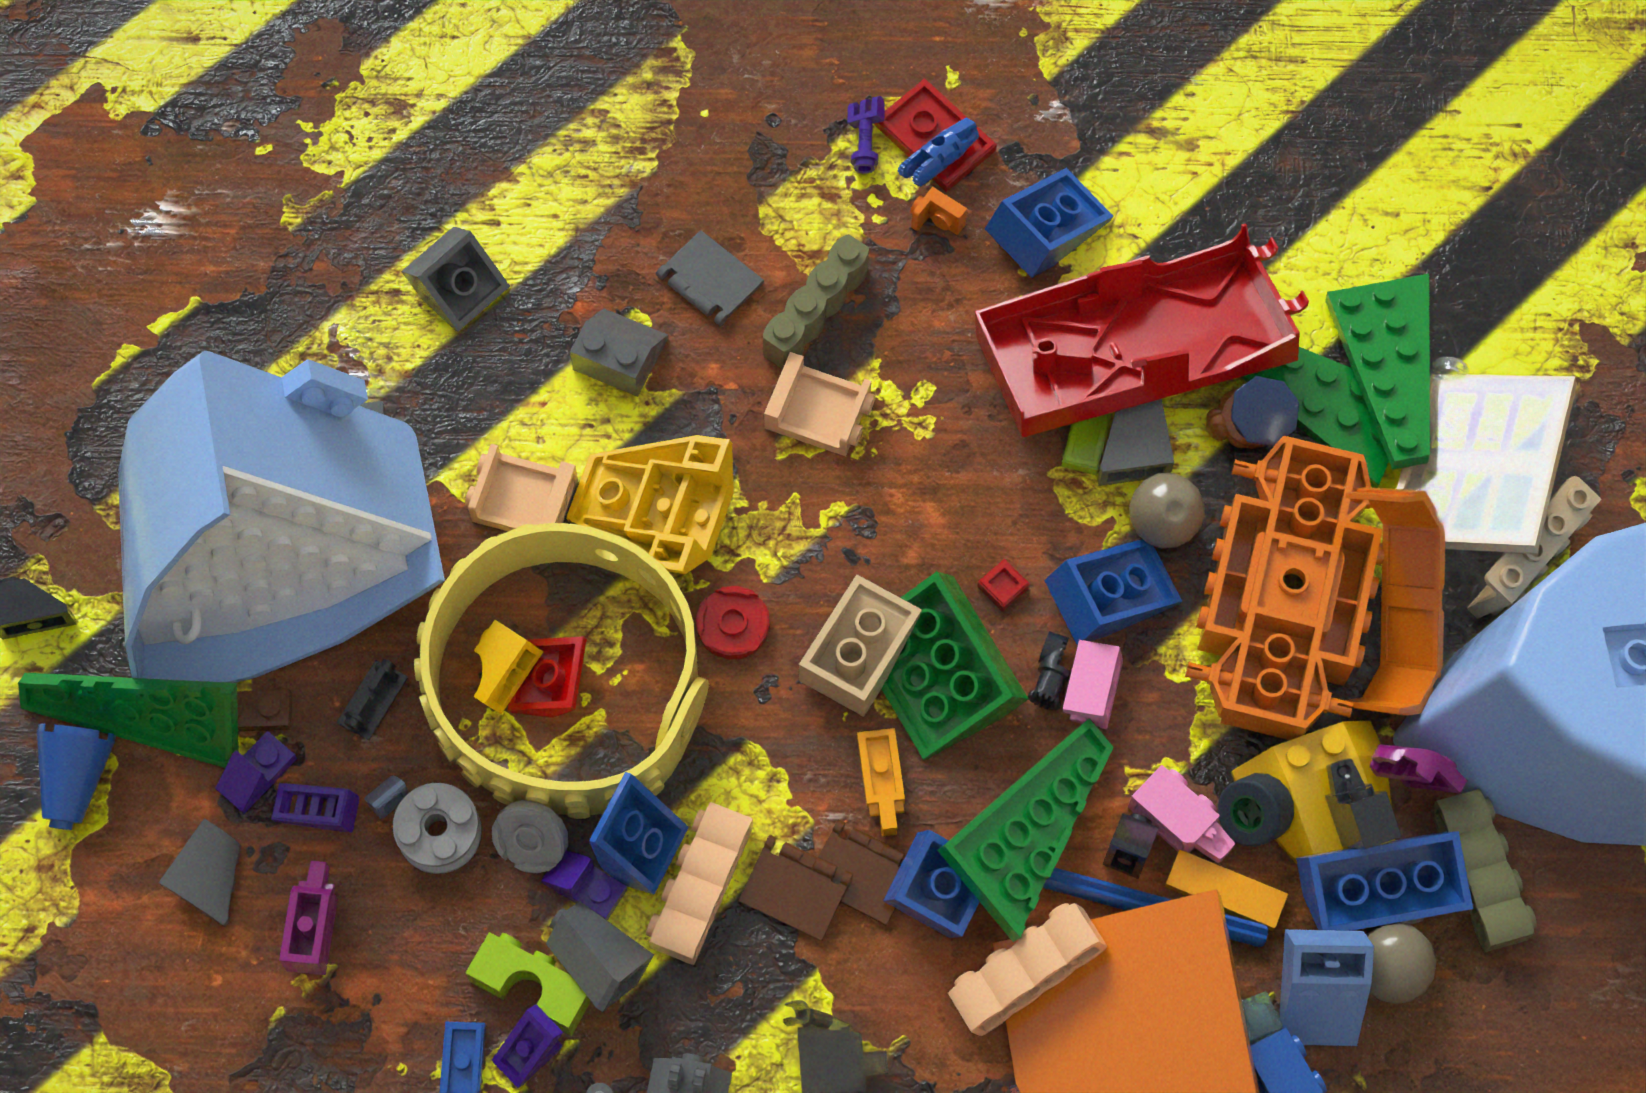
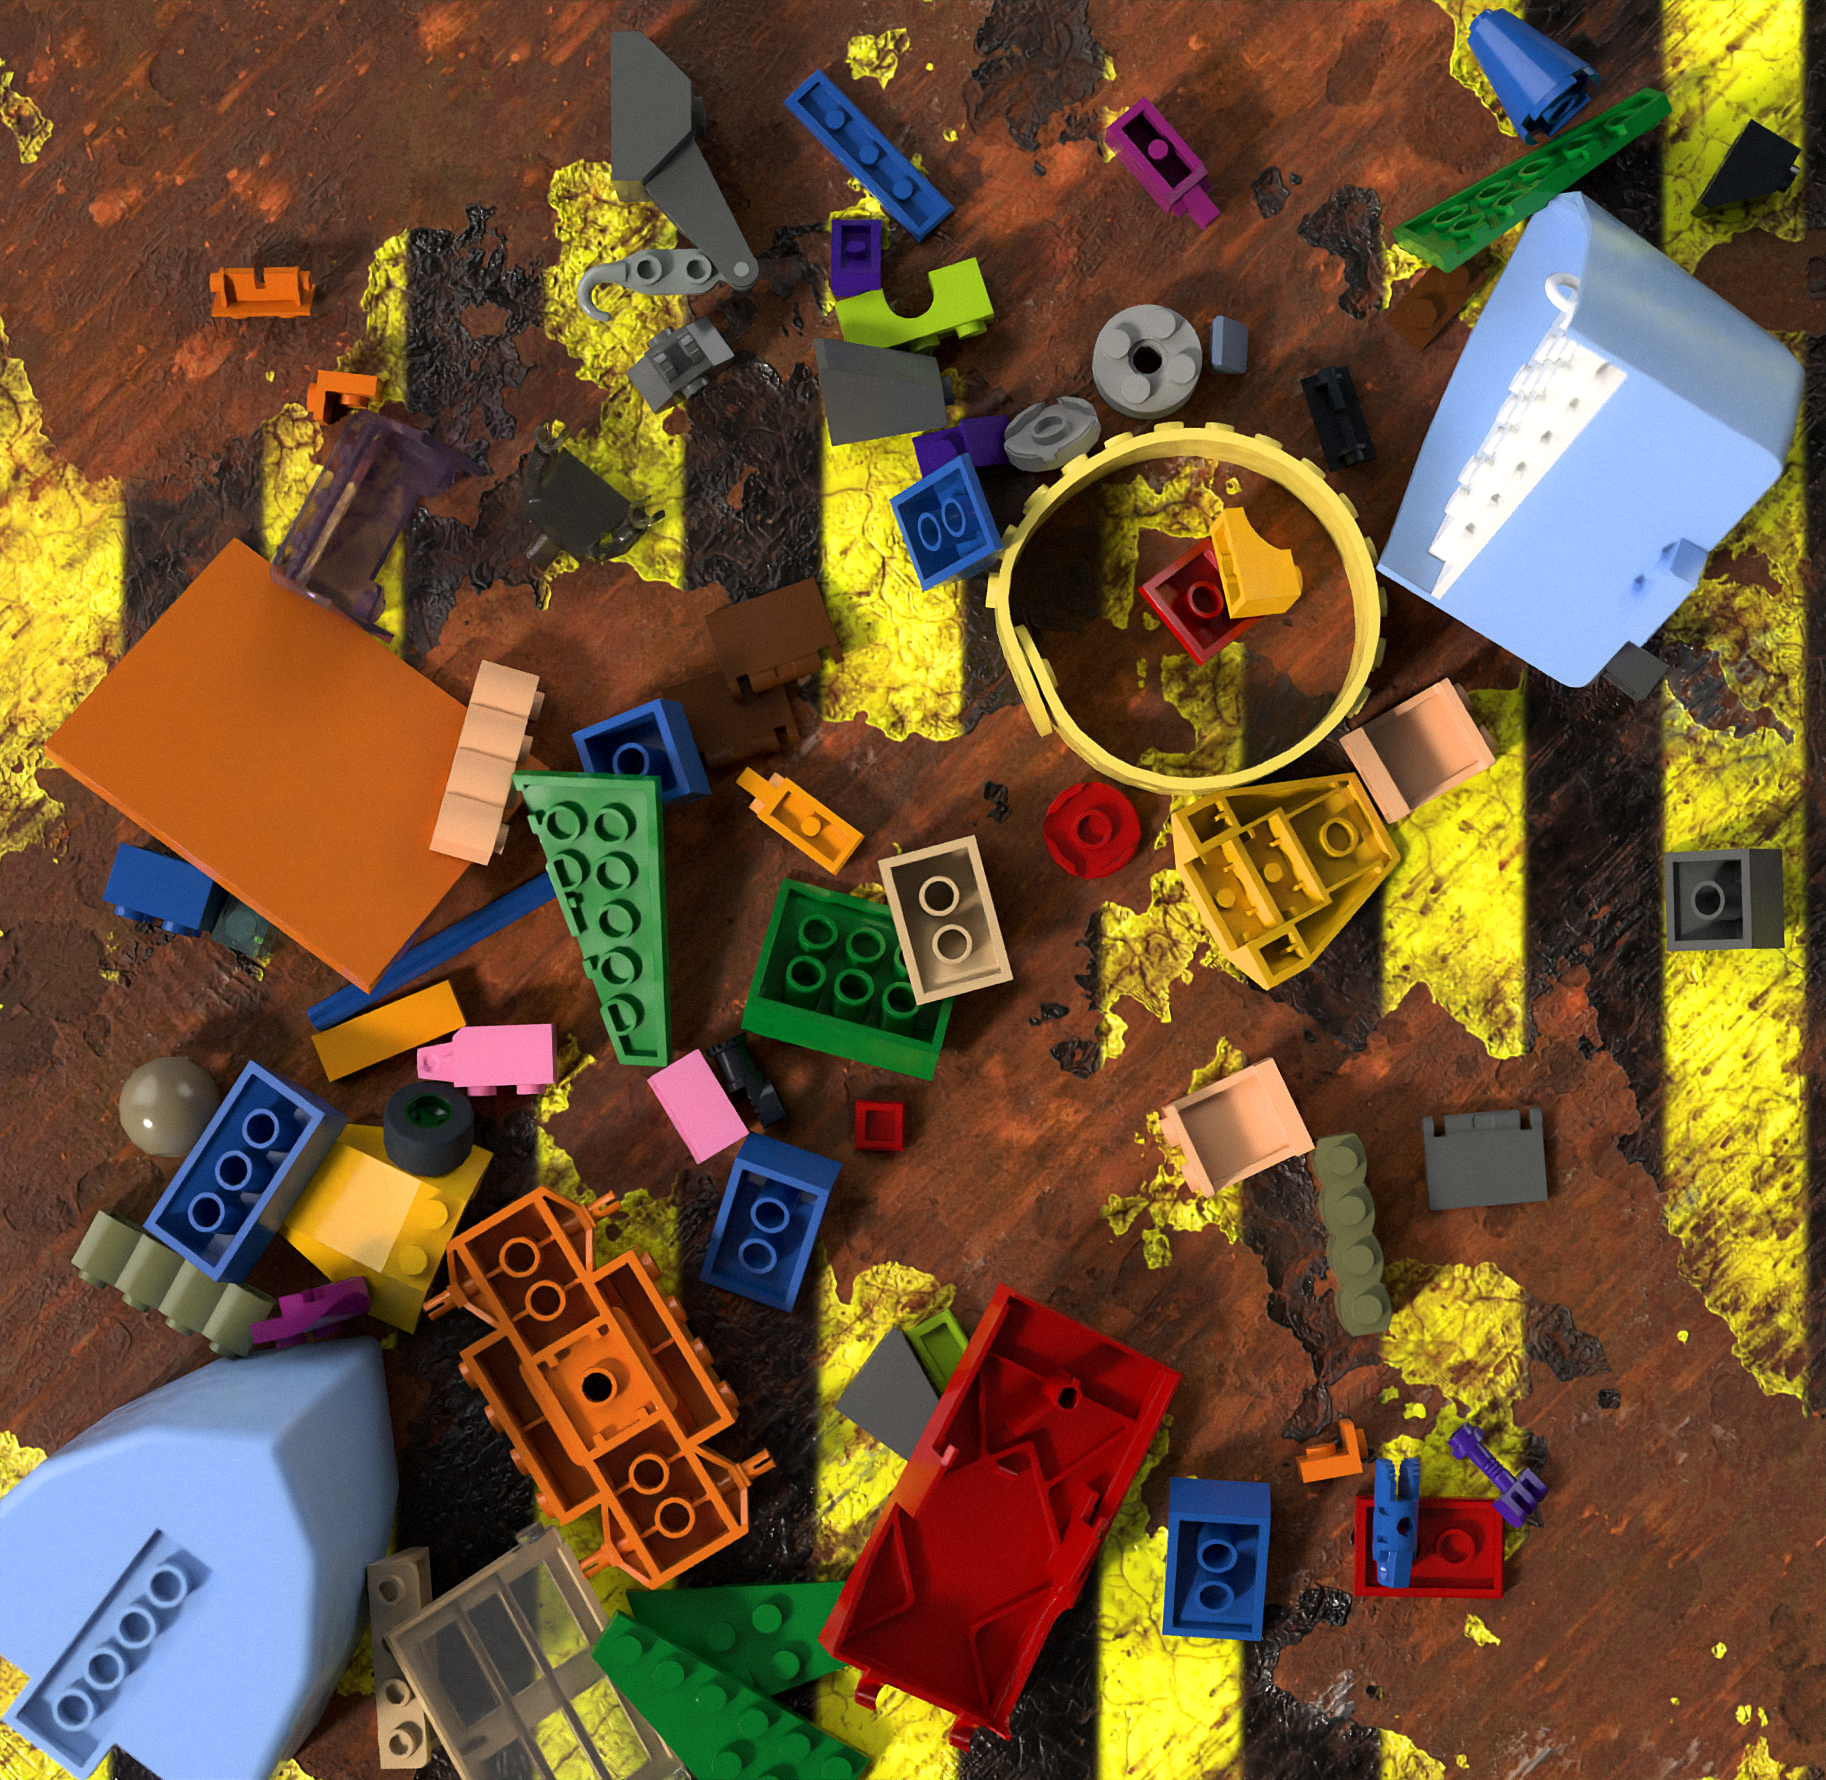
camera: 140 degrees right, 20 degrees up
dark grey slope [159,818,241,927] -> none
dark purple slope [215,731,297,814] -> none
dark purple slope [271,783,359,832] -> none
dark grey slope [570,308,669,397] -> none
light nougat brick [646,802,753,965] -> none
black slope [1103,813,1159,879] -> none
dark tan piece [1129,473,1205,549] -> none
dark blue piece [1205,376,1299,449] -> none
medium blue slope [1278,929,1374,1046] -> none
black hinge [1325,759,1402,849] -> none
orange windscreen [1345,487,1446,715] -> none

